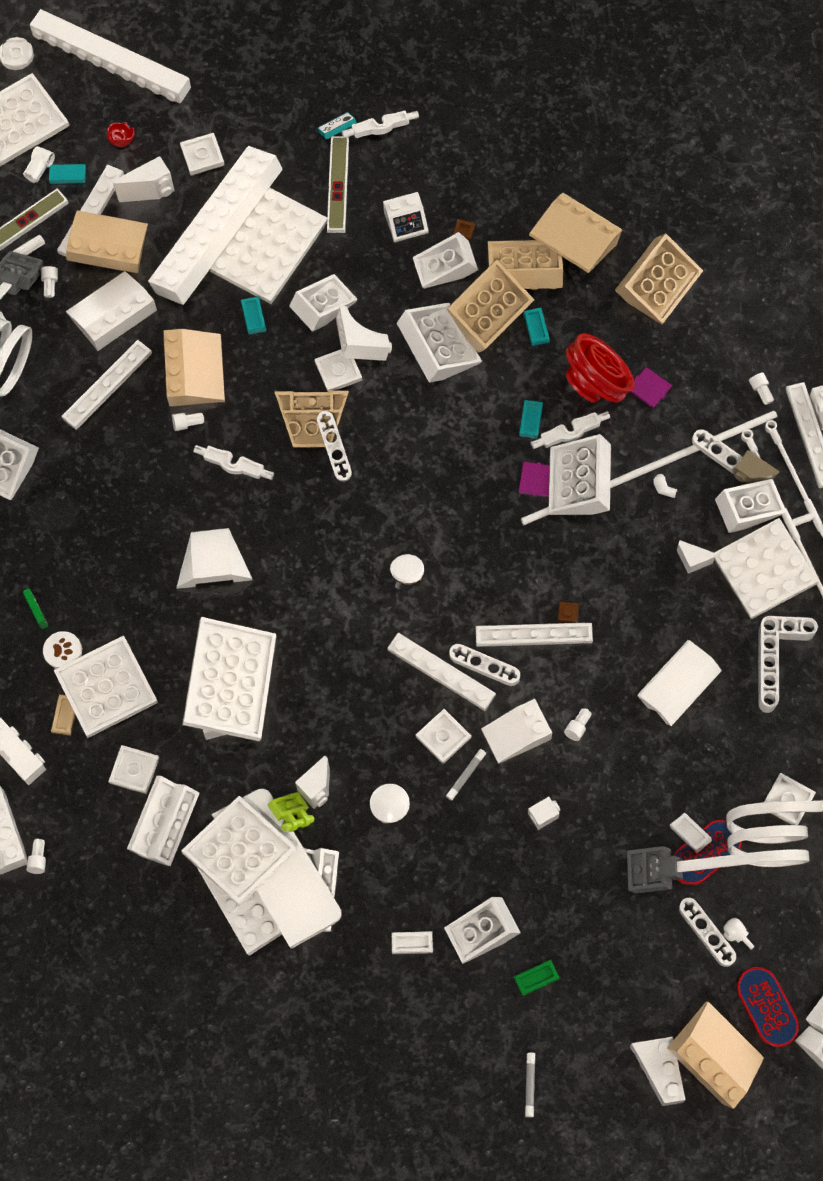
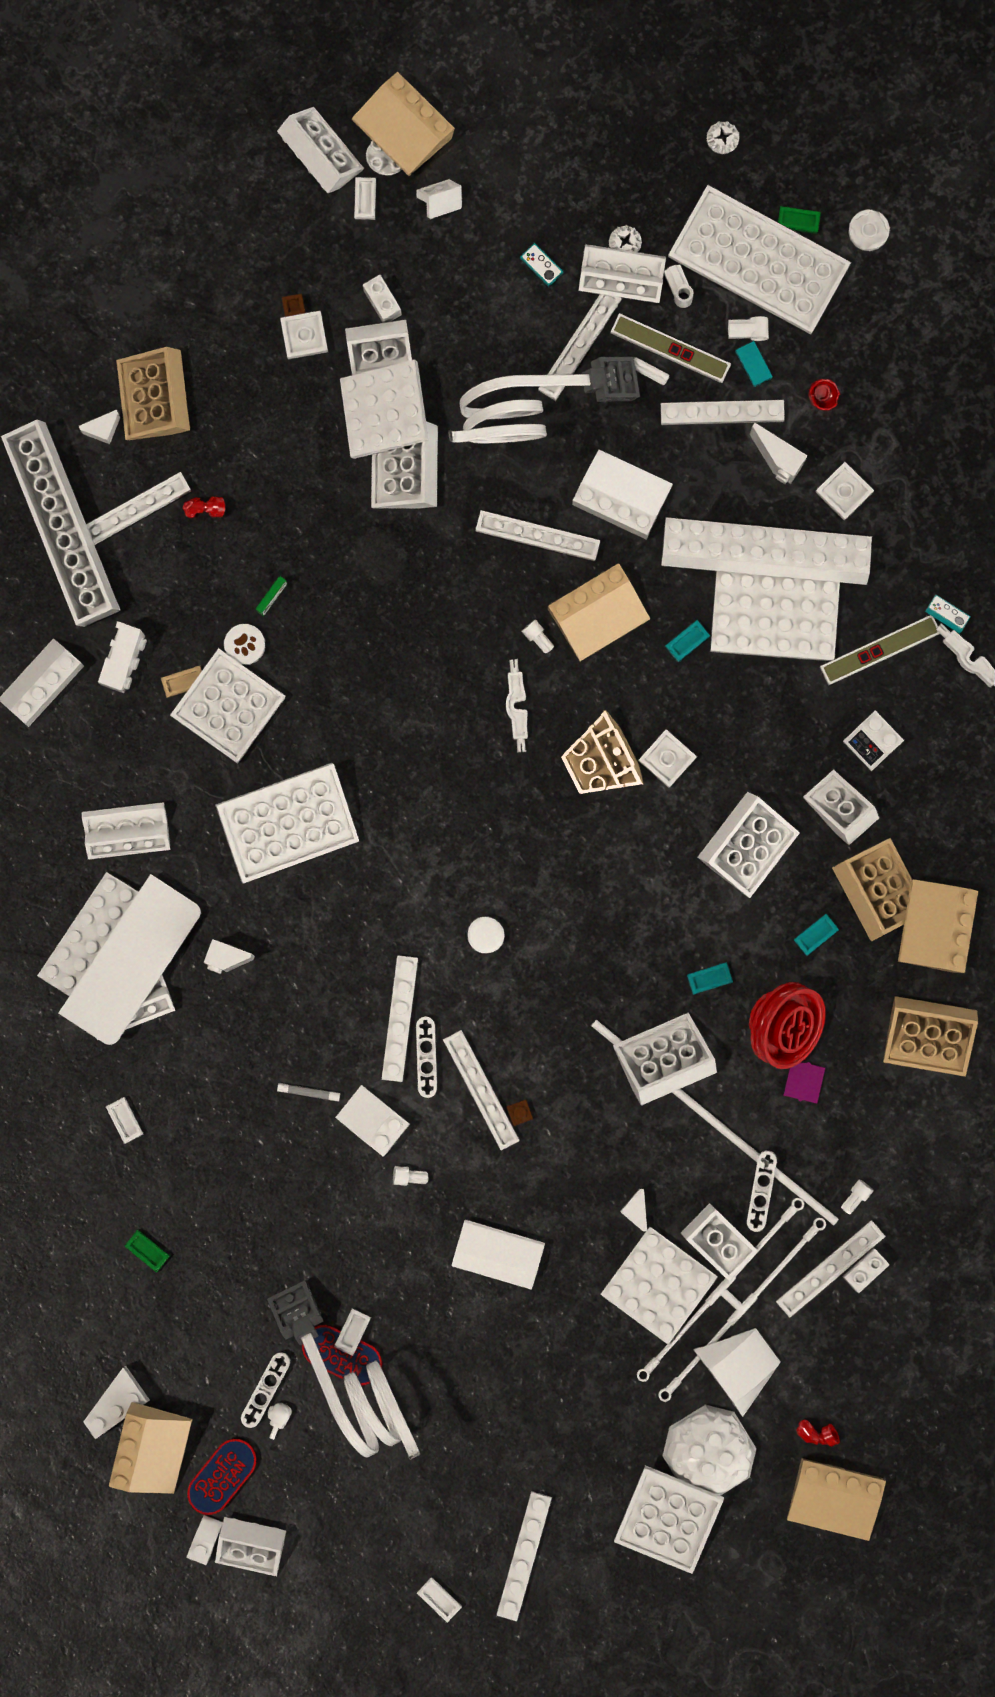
camera: 65 degrees right, 15 degrees up
white piece [27,839,46,874] -> none
white brick [30,9,191,103] -> none
white piece [41,266,58,298] -> none
tan slope [66,211,148,273] -> none
white tile [108,745,159,794] -> none
white wedge [177,528,253,589] -> none
white plate [182,796,296,906] -> none
lime plate [267,792,314,832] -> none
white slope [290,274,357,331] -> none
white beam [317,411,352,482] -> none
white arch [336,306,392,361] -> none
white dish [370,784,410,823] -> none
white plate [416,709,471,764] -> none
white slope [444,897,520,964] -> none
tan slope [447,260,534,353] -> none
reddish brown plate [453,219,475,242] -> none
magenta piece [519,462,550,497] -> none
light grey bar [525,1053,535,1117] -> none
white brick [528,797,560,830] -> none
white piece [531,411,610,449] -> none
white arm [654,474,677,498] -> none
dark tan slope [732,450,779,483] -> none
white beam [758,616,818,713] -> none
white tile [764,773,816,825] -> none

